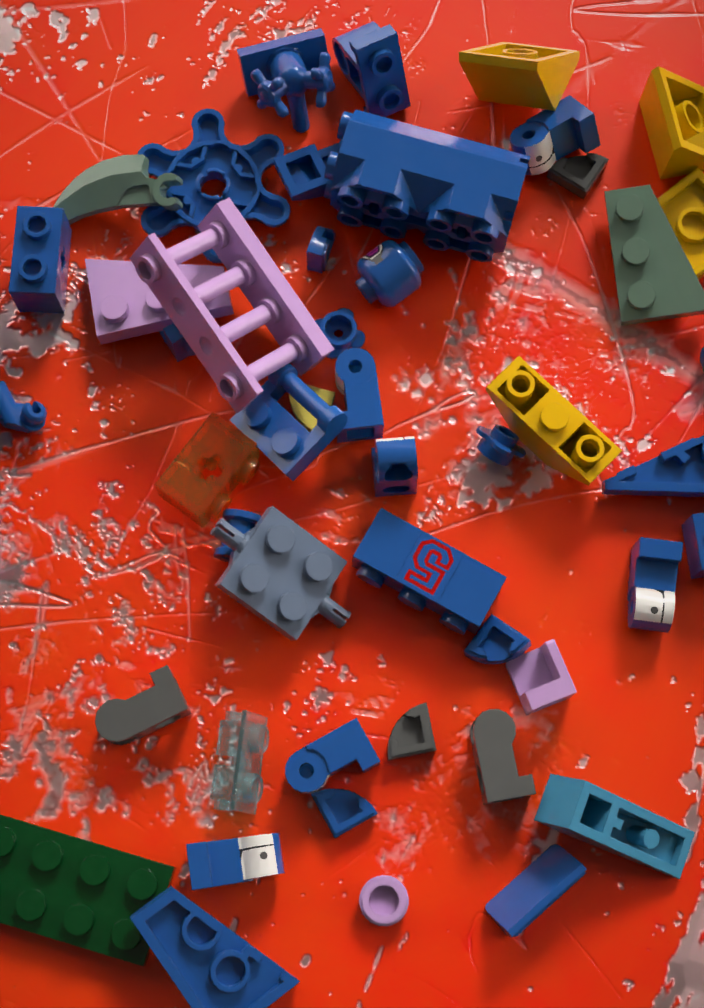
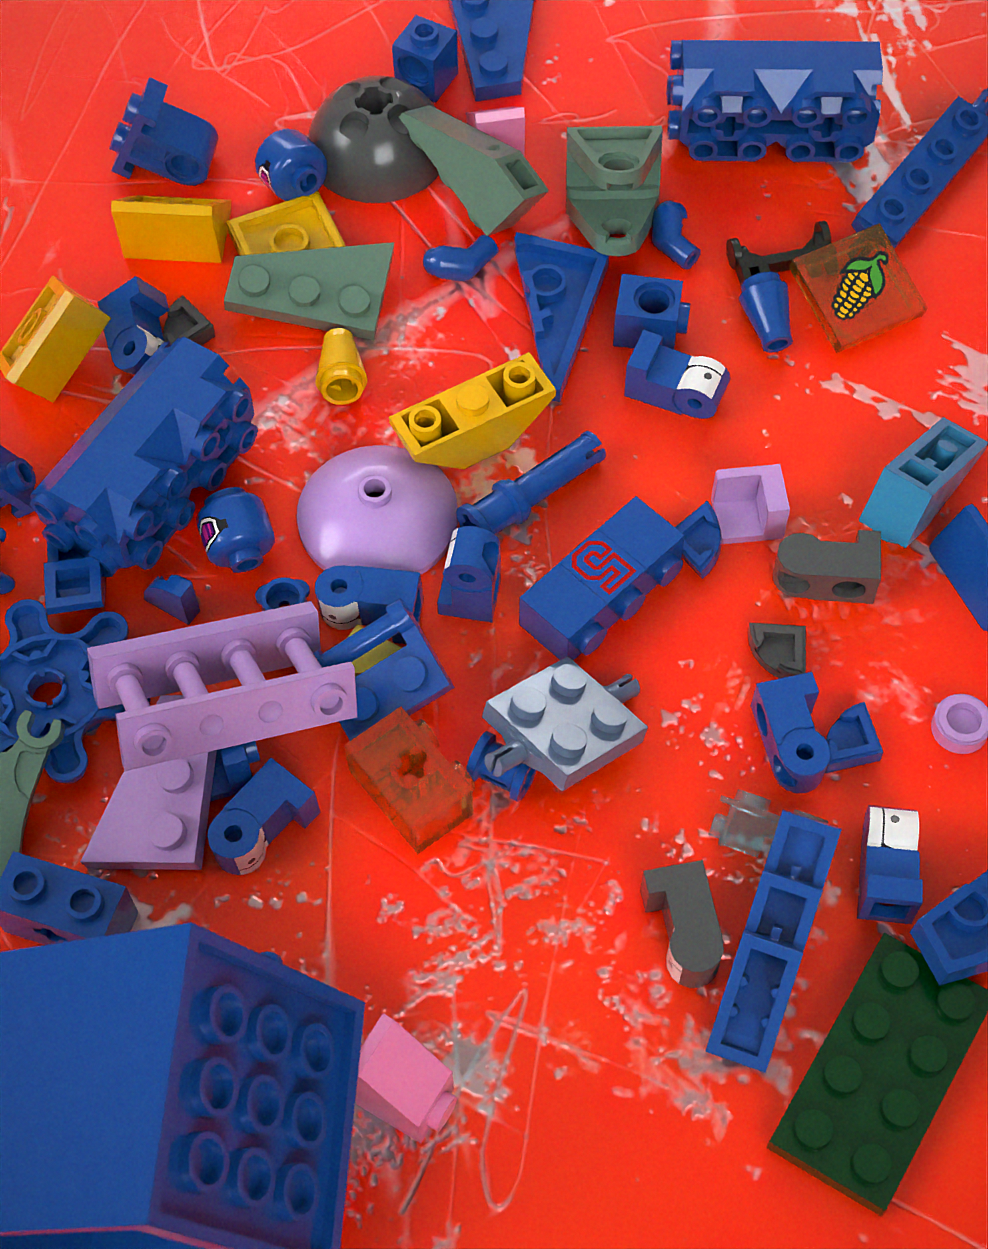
camera: 70 degrees left, 15 degrees down
blue plate [476,424,526,466] -> none
none -> blue leg [207,758,320,875]
none -> lavender dish [297,445,458,575]
none -> yellow cone [315,328,368,405]
none -> blue pin [456,431,606,535]
none -> blue slope [705,809,842,1073]

